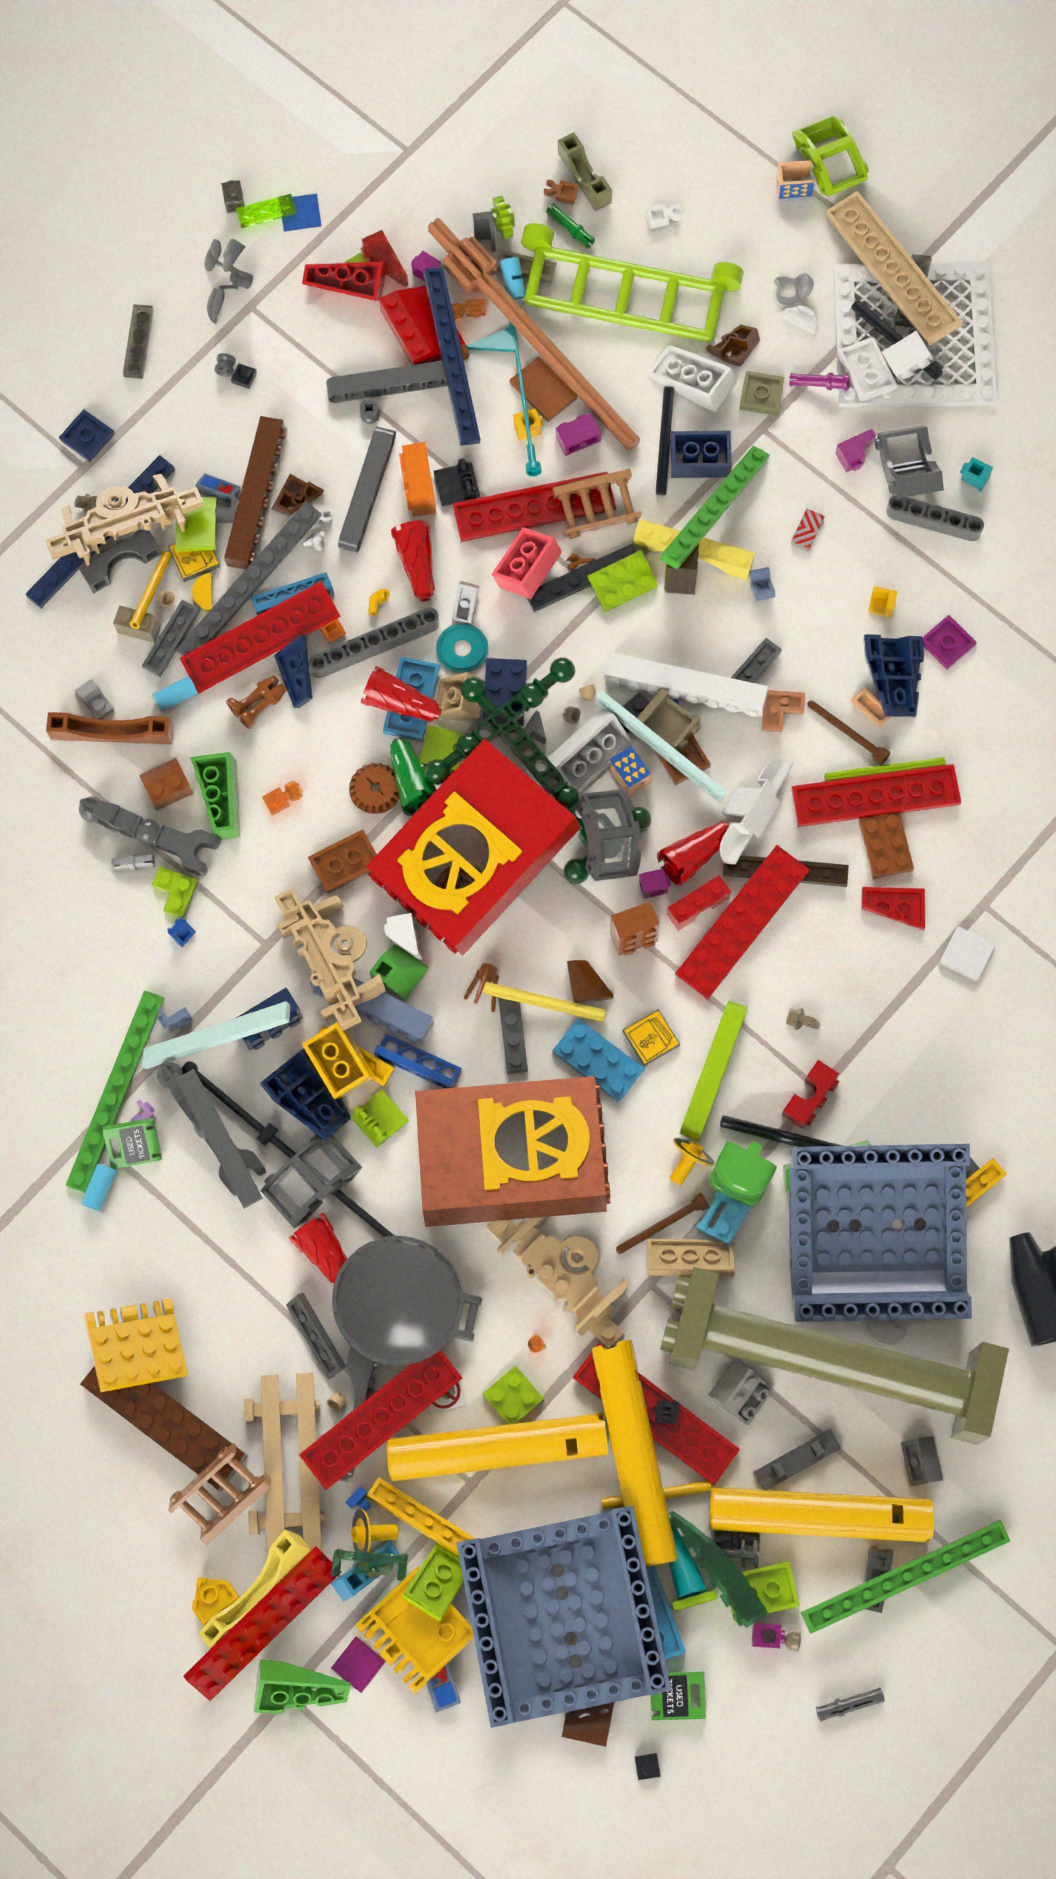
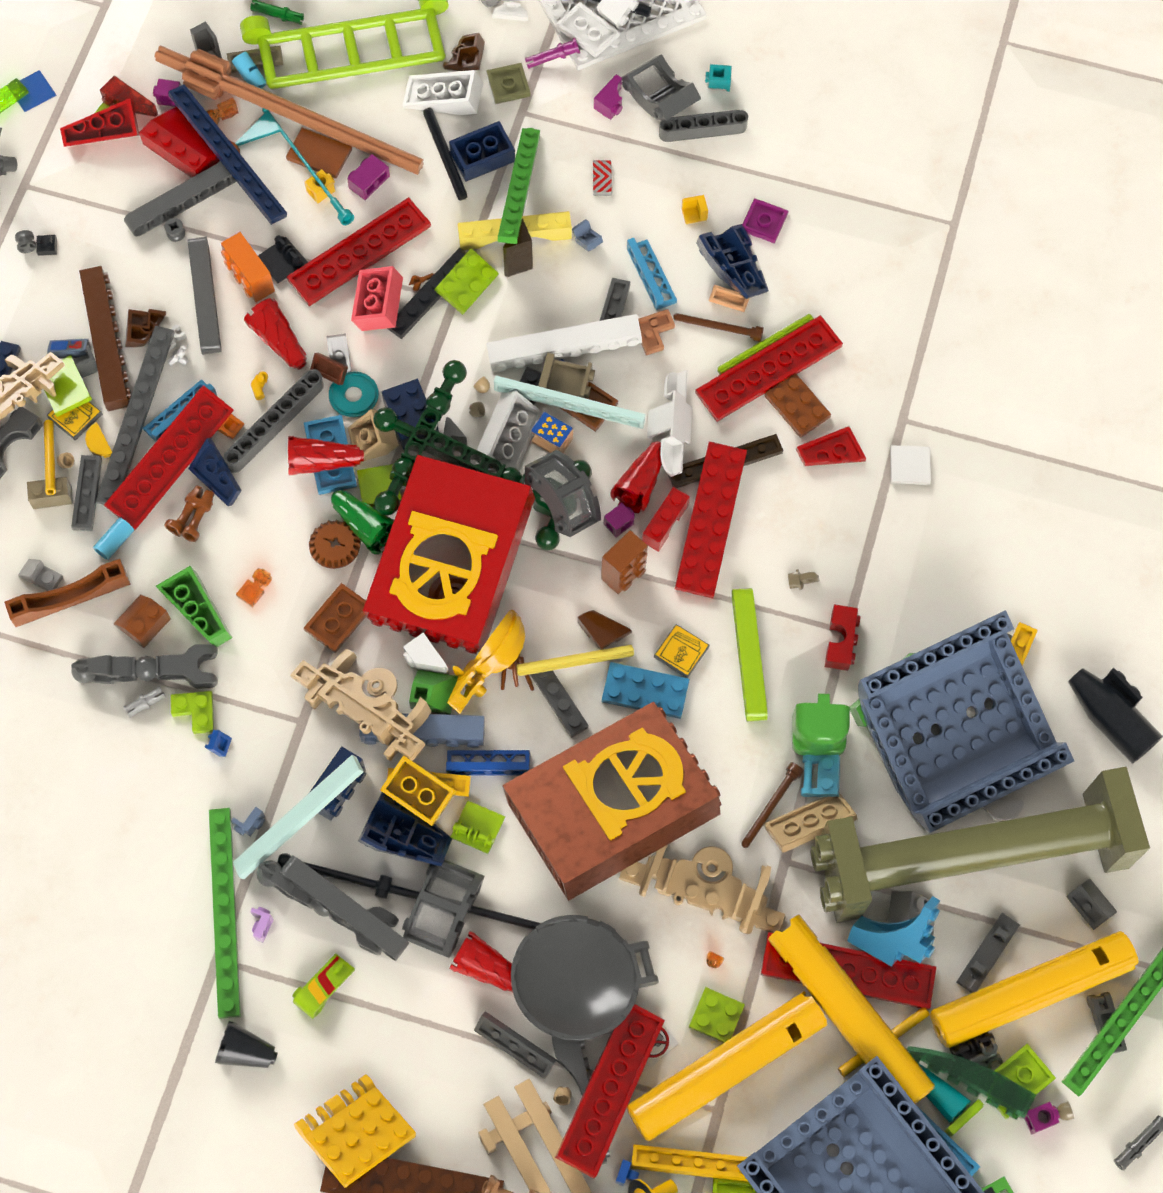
camera: 30 degrees left, 5 degrees down
medium azure pin [80,1164,117,1211] -> none
bright green container [103,1118,162,1169] -> none
lime gear [491,195,515,239] -> none
medium nougat fence [552,468,642,539] -> none
black tile [655,1400,679,1425] -> none
yellow piece [669,1138,714,1185] -> none
black axle [720,1115,843,1147] -> none
none -> black cone [215,1021,278,1068]
none -> lime door [292,953,355,1019]
none -> copper tile [310,353,348,385]
none -> yellow piece [447,610,525,714]
none -> dark azure fence [627,238,677,310]
none -> dark azure arch [847,896,940,967]

